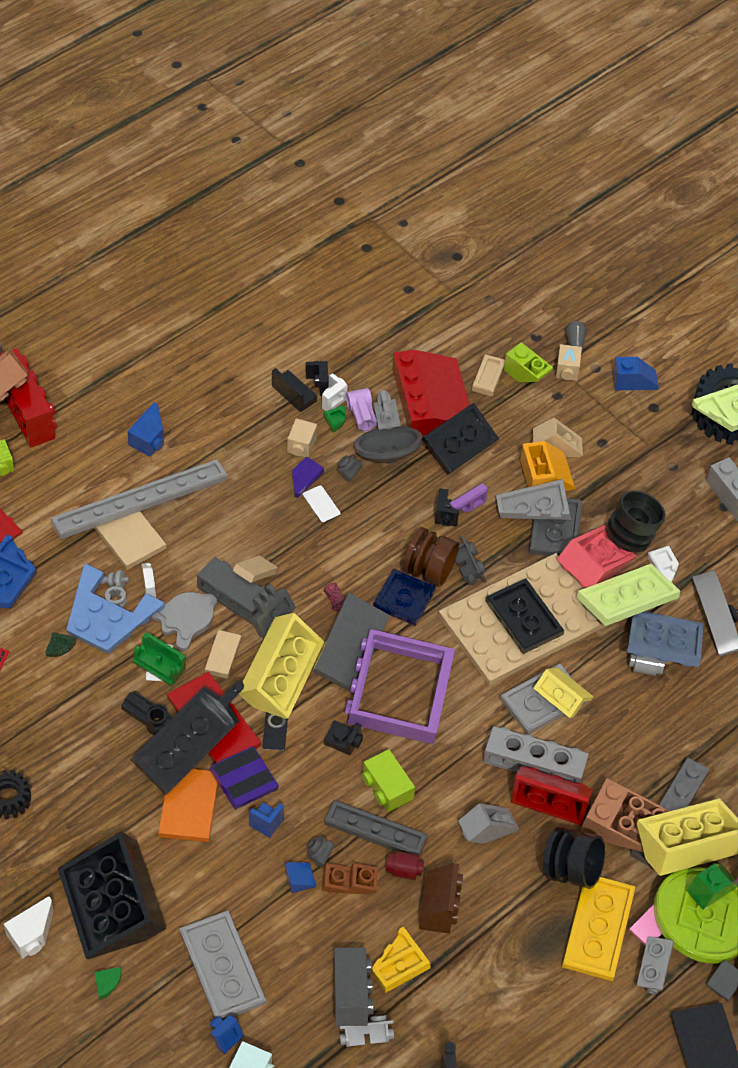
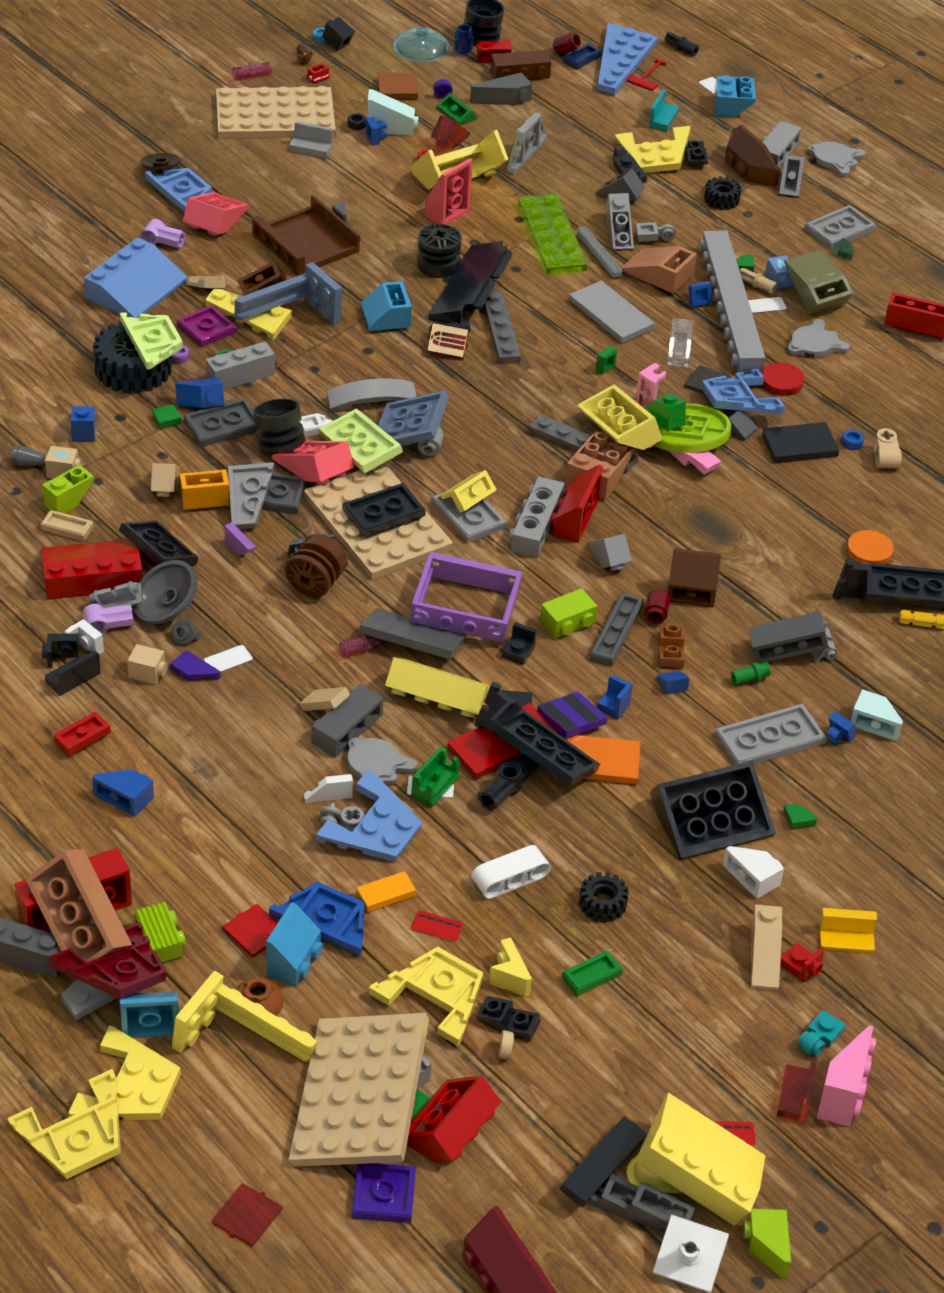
camera: 90 degrees left, 10 degrees down
clear green tile [45,632,76,657] -> none
light grey tile [51,459,227,540] -> none
tan tile [94,511,166,570] -> none
tan tile [205,630,241,679] -> none
dark grey hinge [250,584,296,638] -> none
dark grey plate [307,836,335,867] -> none
green tile [324,405,346,433] -> none
yellow wing [372,927,431,993] -> none
clear blue plate [373,569,436,626] -> none
black bracket [435,488,459,527] -> none
black wheel [543,827,605,889] -> none
yellow tile [562,877,636,982] -> none
light grey hinge [637,937,674,995] -> none
none -> red plate [54,711,111,756]
none -> green tile [152,404,181,429]
none -> blue slope [175,377,225,408]
none -> dark grey tile [184,398,258,447]
none -> light orange tile [356,871,416,912]
none -> white beam [471,845,551,899]
none -> green pin [731,661,771,686]

